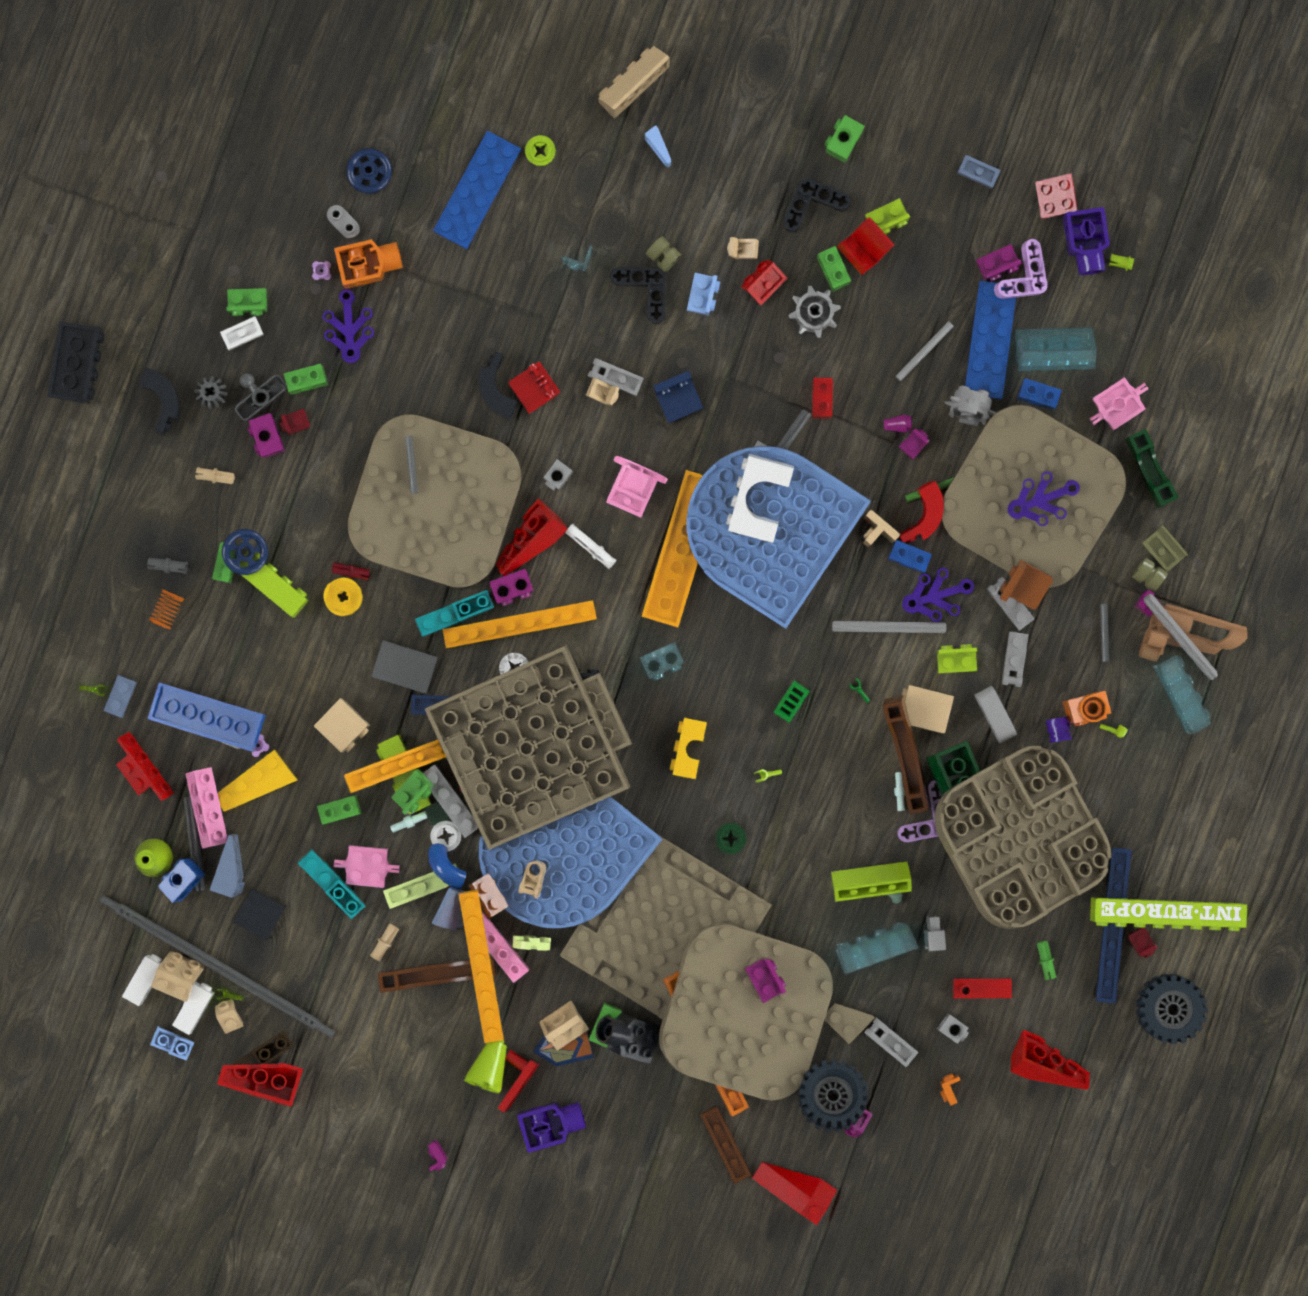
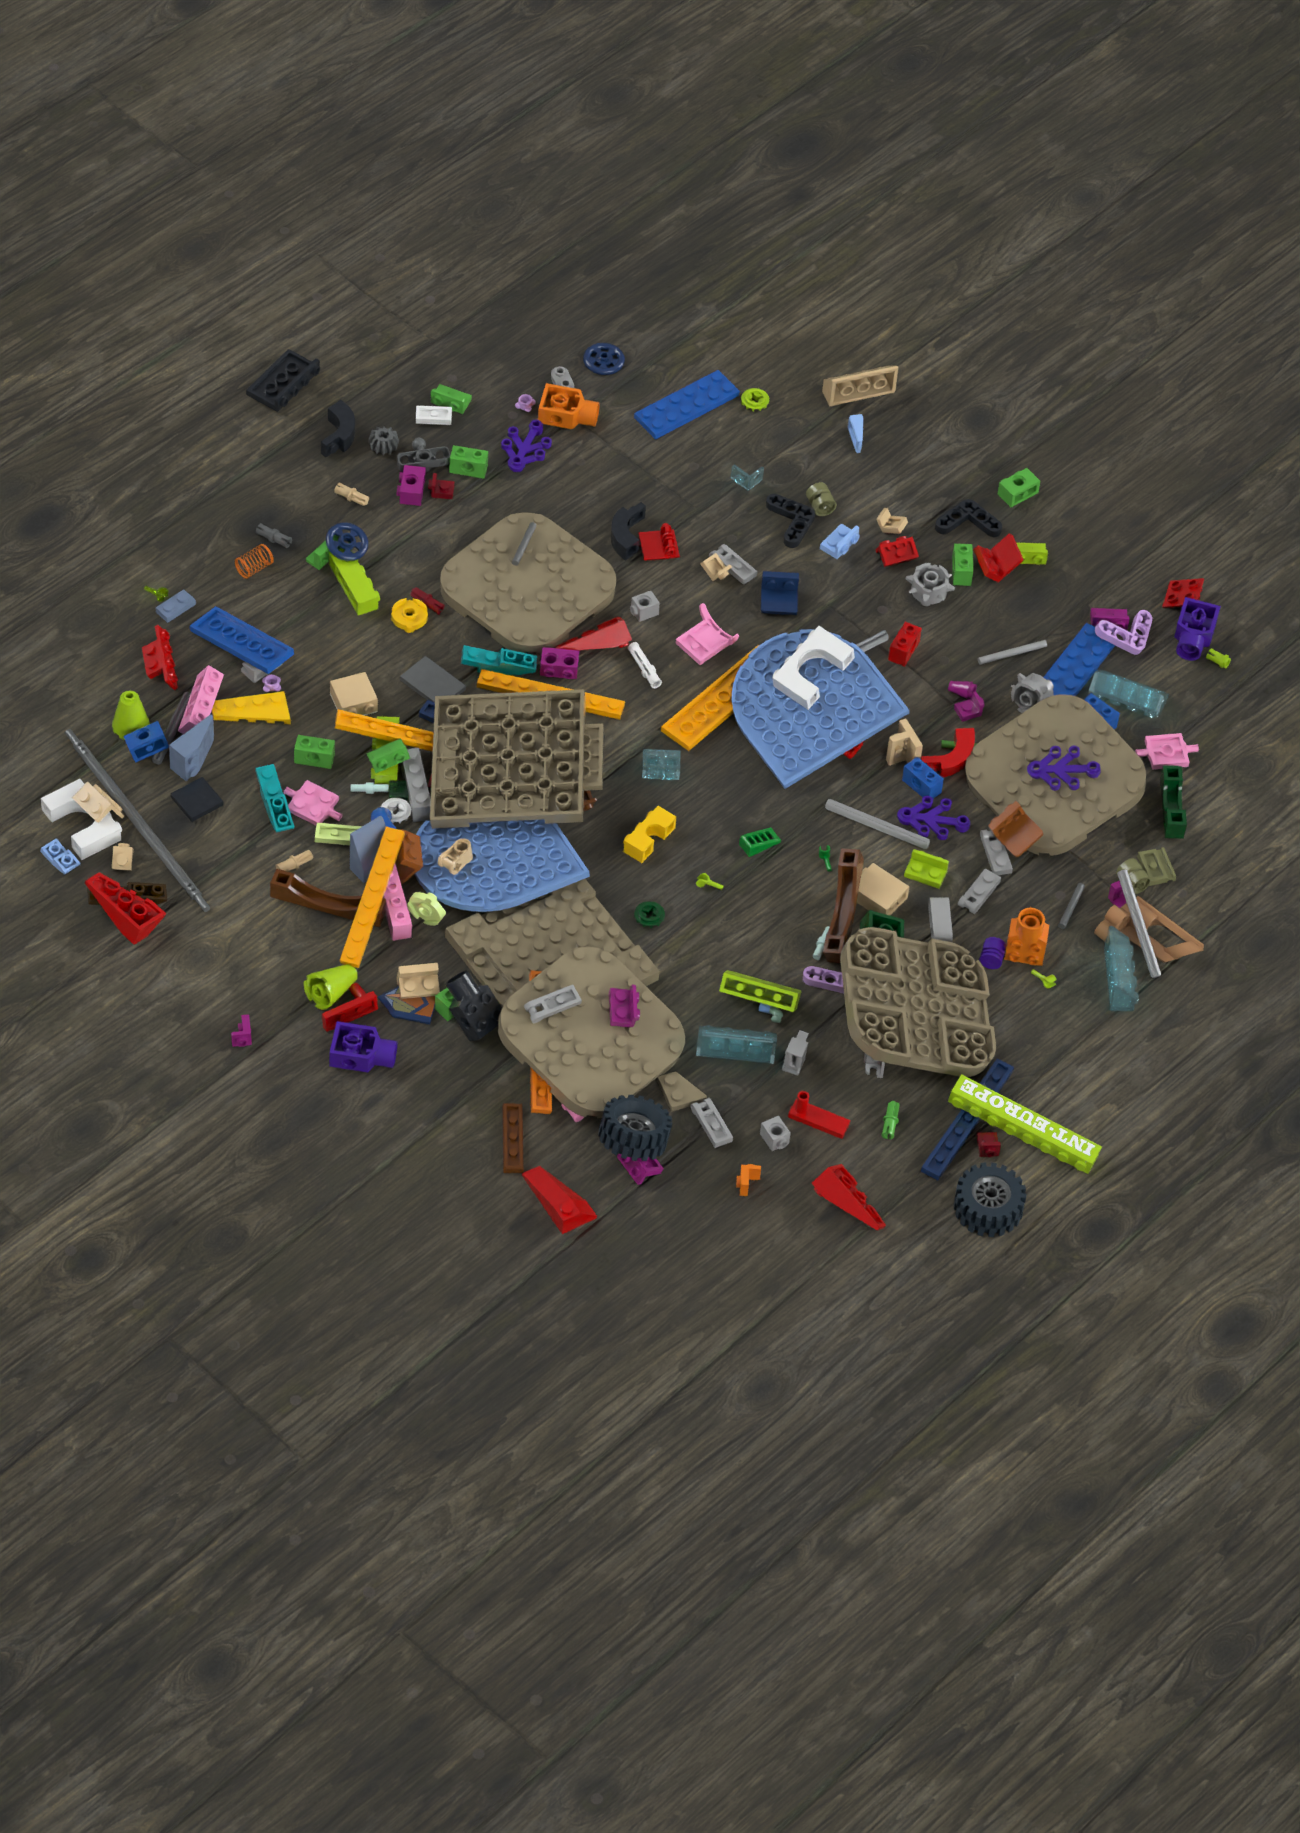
camera: 20 degrees right, 35 degrees down
clear neon green hand [215,988,243,1001] -> none
sand blue plate [957,155,1000,189] -> none
none -> light grey plate [524,985,582,1024]

